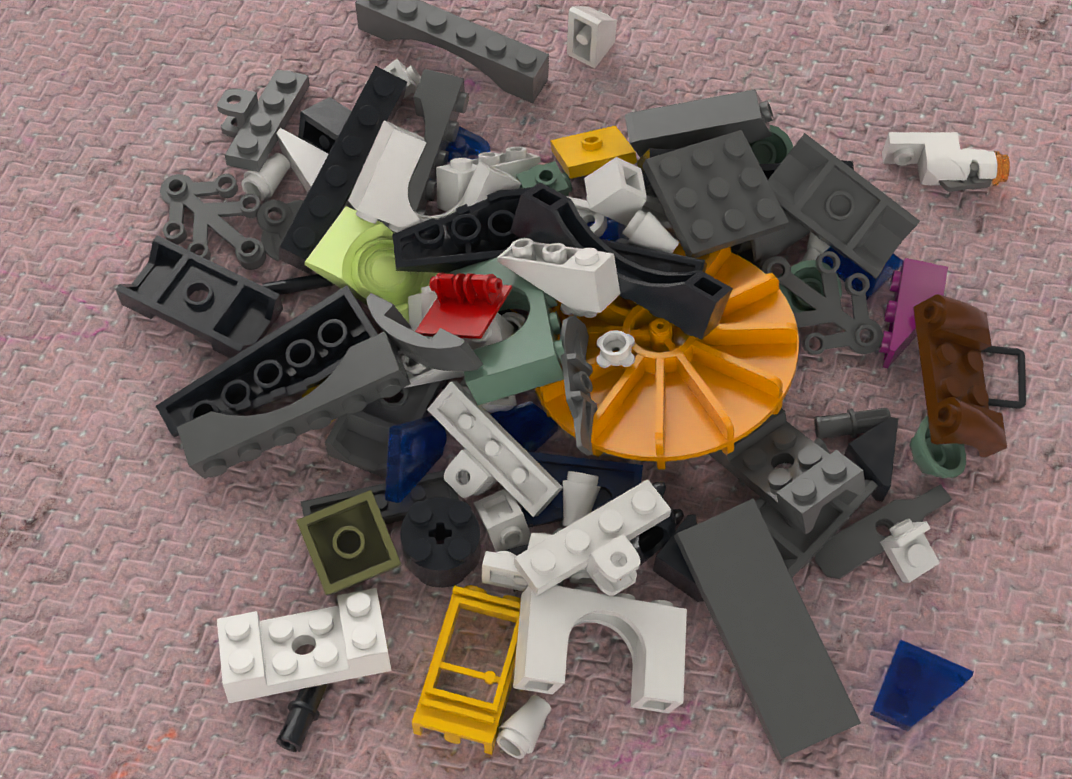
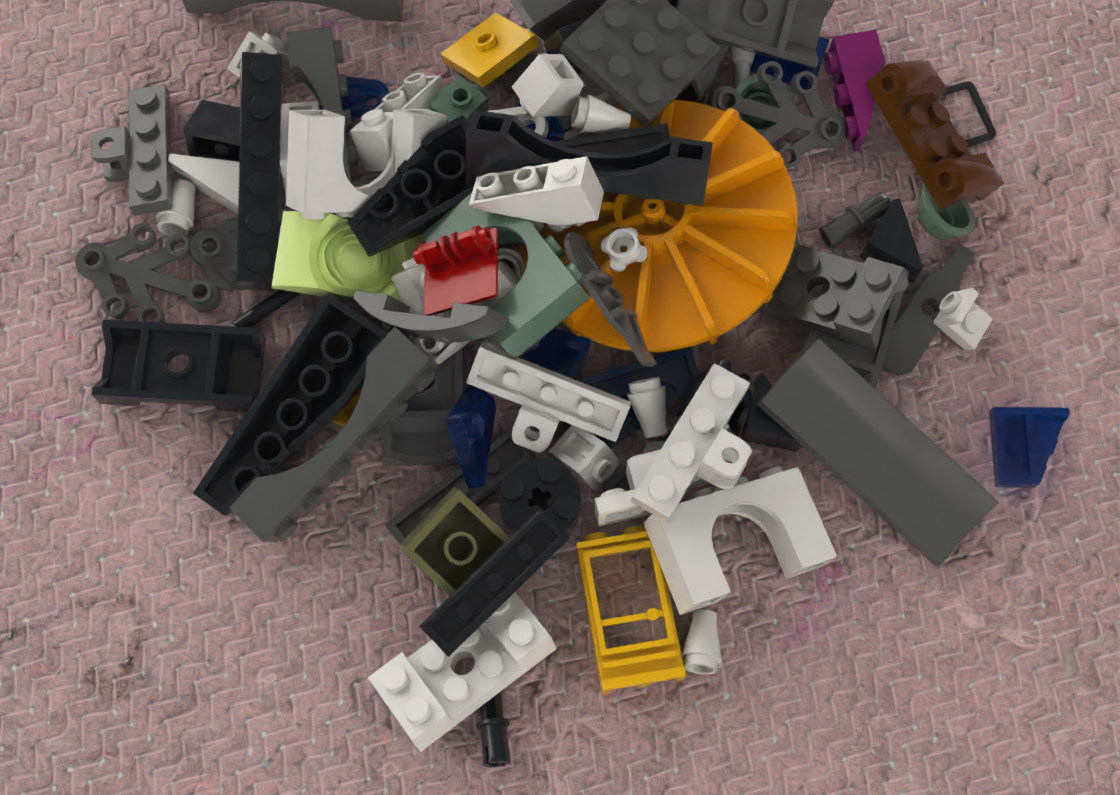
camera: 25 degrees left, 10 degrees up
none -> black tile [419,508,570,657]

